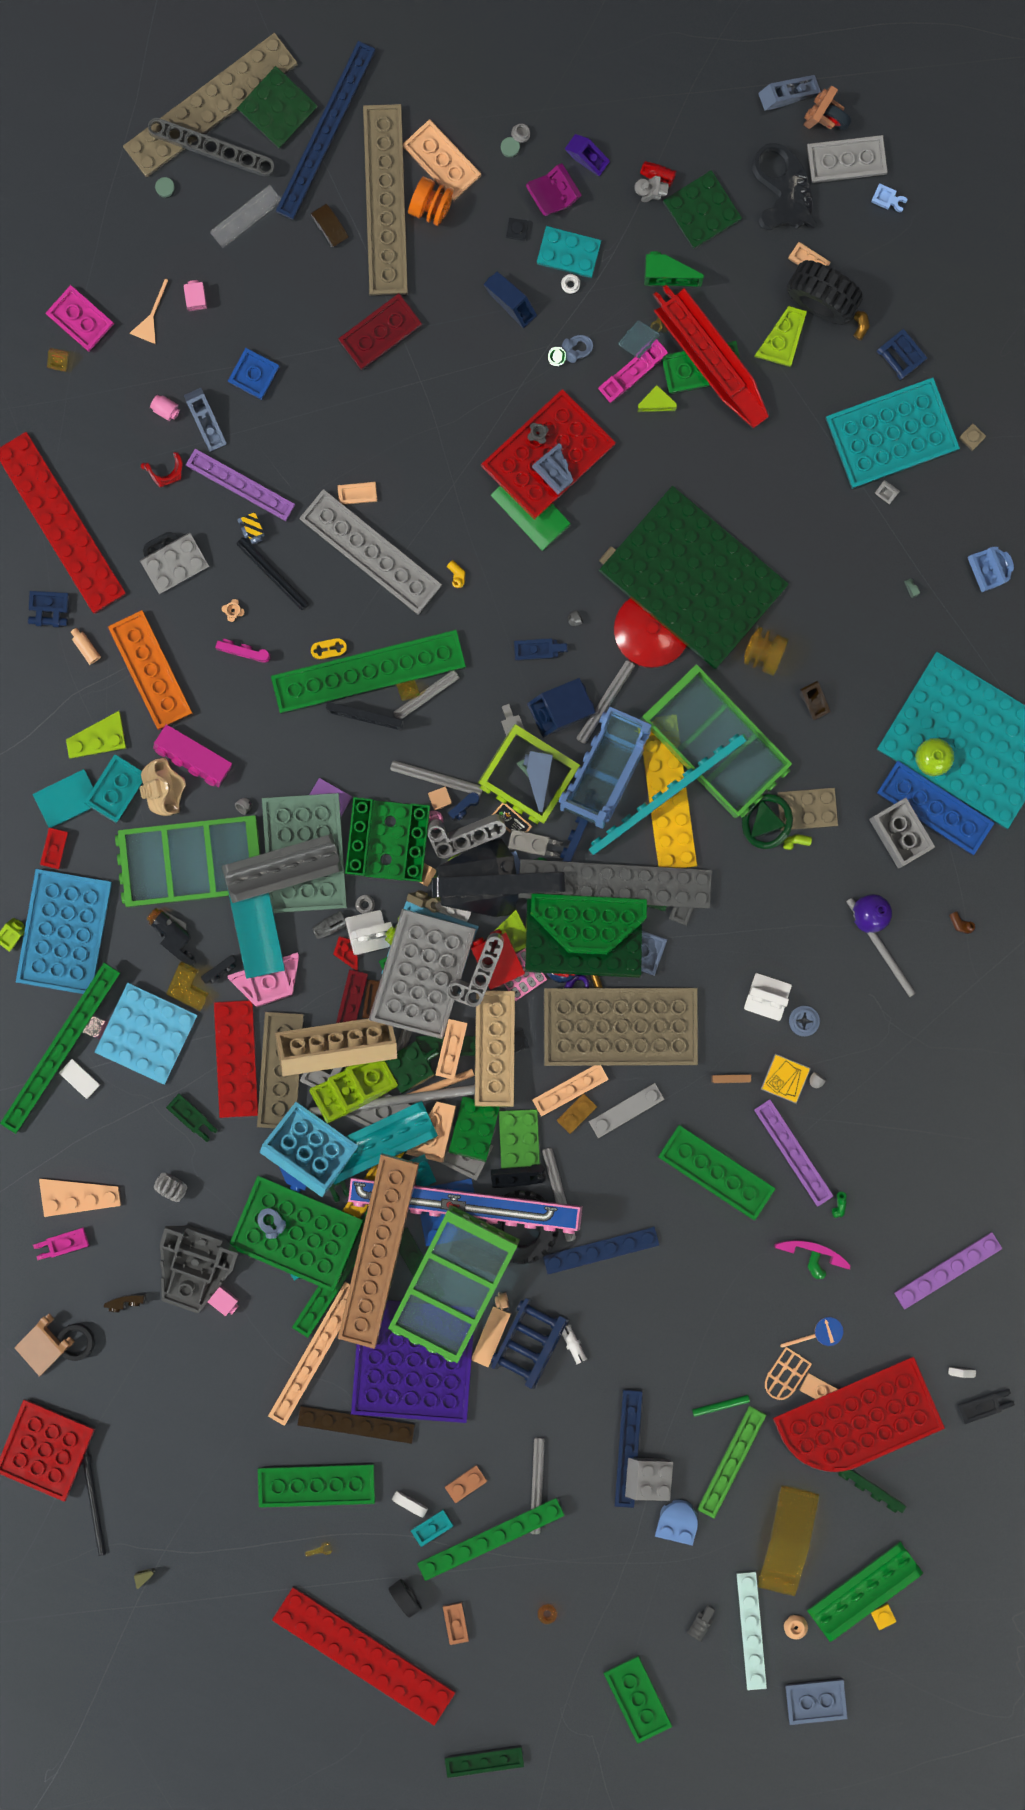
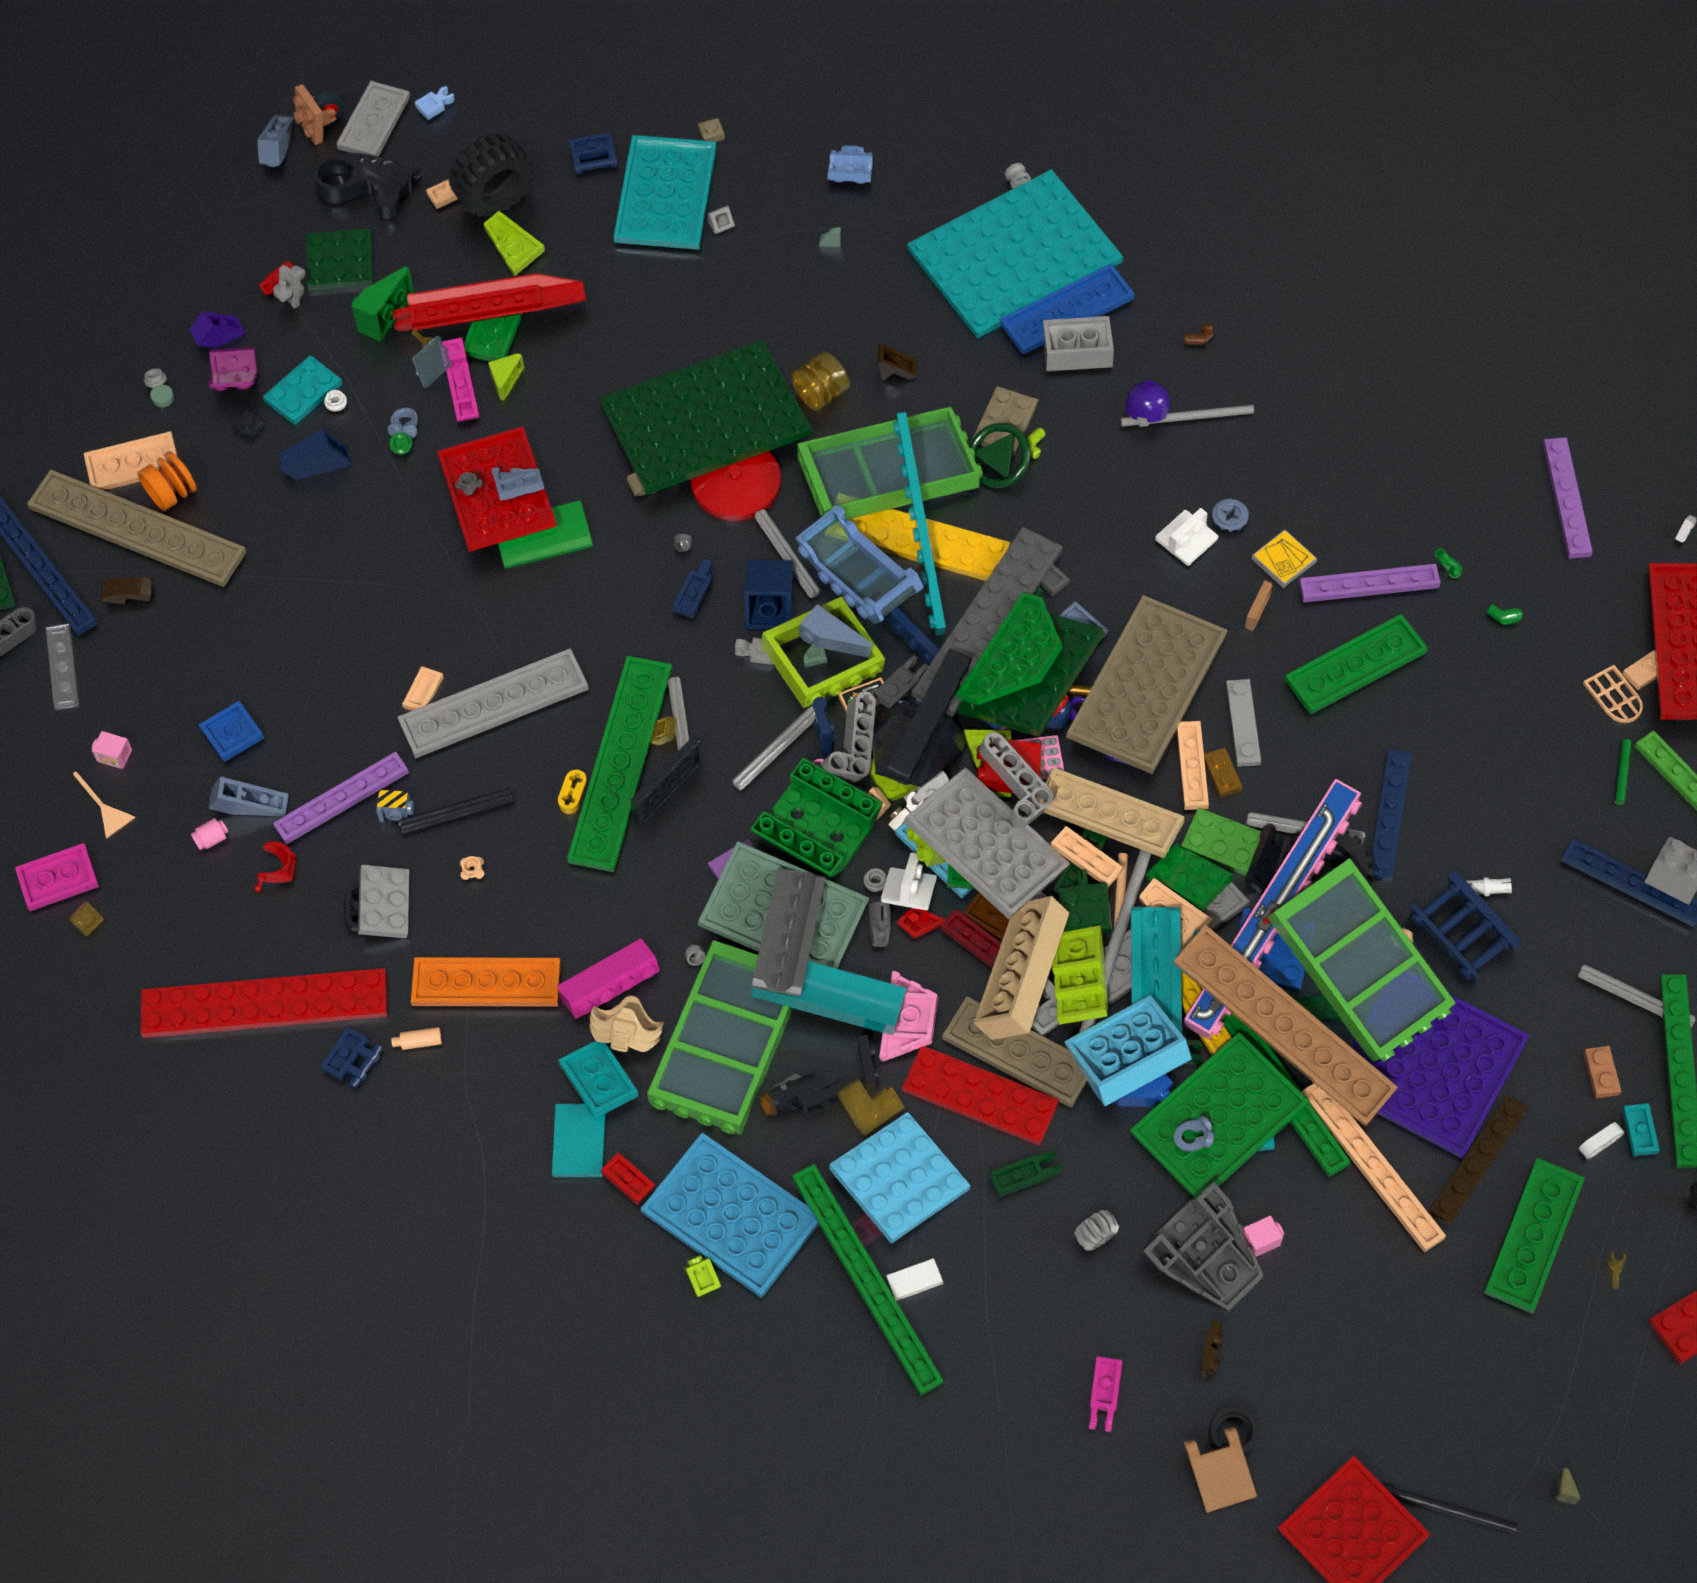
camera: 60 degrees left, 25 degrees down
light nougat wing [39,1178,121,1217] -> none
lime wing [66,711,127,759] -> none
dark pink plate [215,639,270,663] -> none
dark red plate [338,293,422,370] -> none
light nougat slope [428,786,452,811] -> none
yellow arm [446,560,465,588] -> none
light nougat tile [471,1306,511,1367] -> none
dark pink slope [774,1240,850,1270] -> none
blue piece [780,1317,843,1348] -> none
light grey hinge [810,1072,826,1088] -> none
pearl gold arm [853,311,870,340] -> none
lime cylinder [915,738,954,776] -> none

